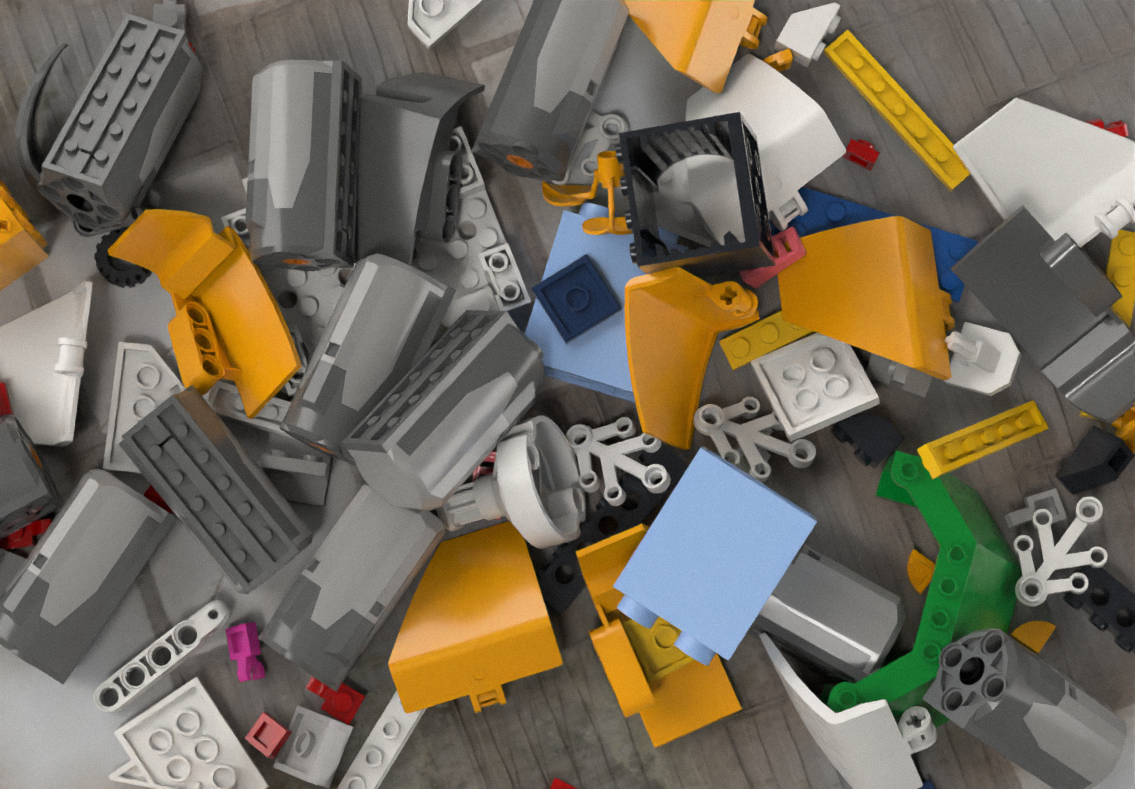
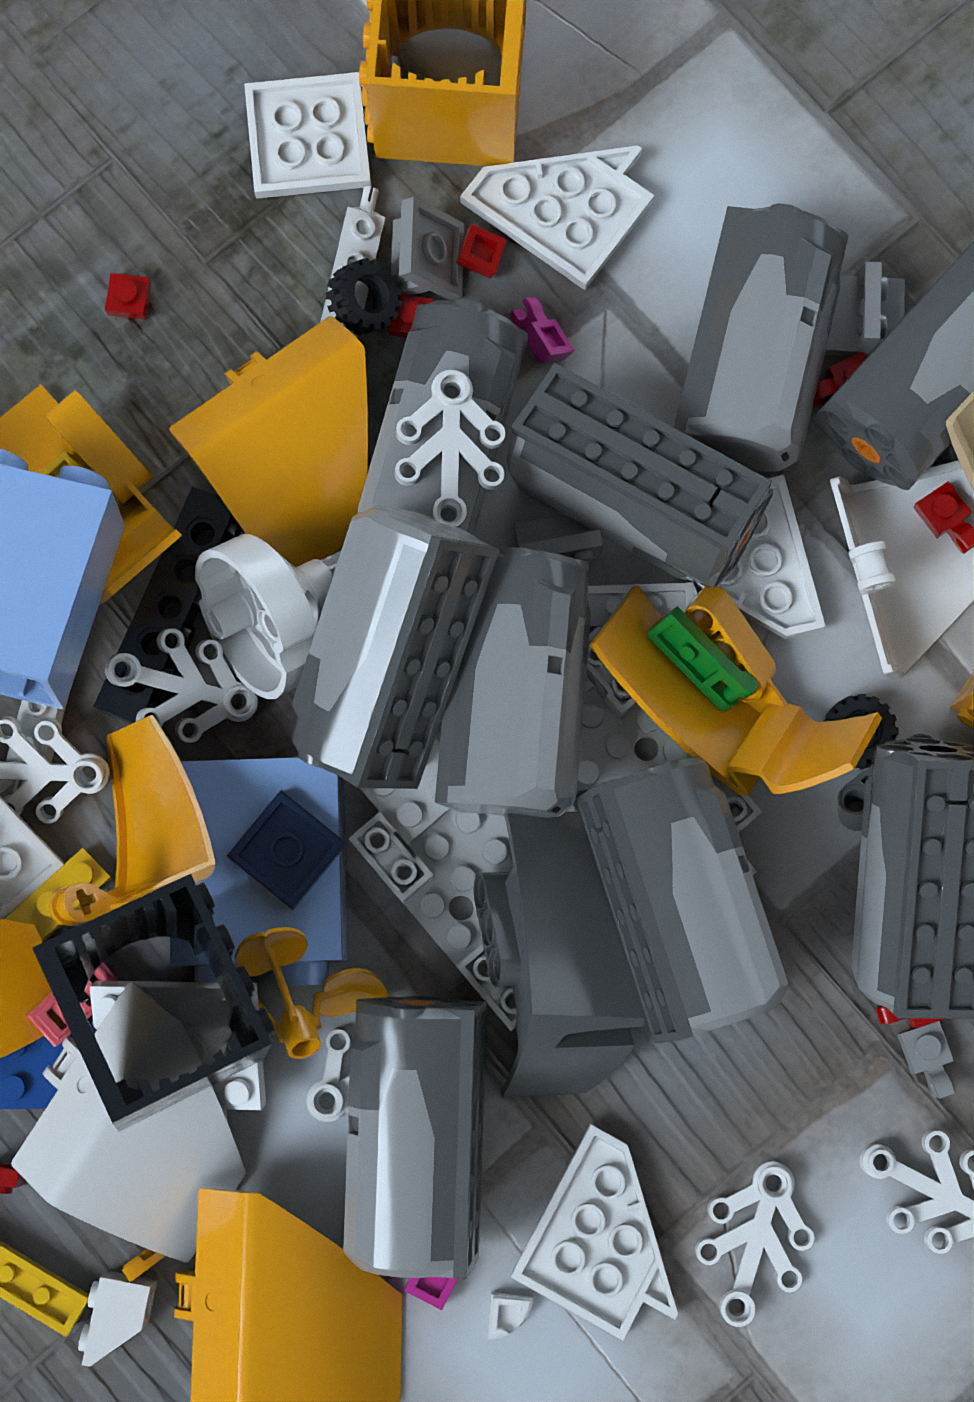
camera: 160 degrees right, 0 degrees up
white piece [94,599,231,713] -> none
none -> black tyre [326,258,402,335]
none -> white plant [394,370,506,528]
none -> green plate [646,606,757,712]

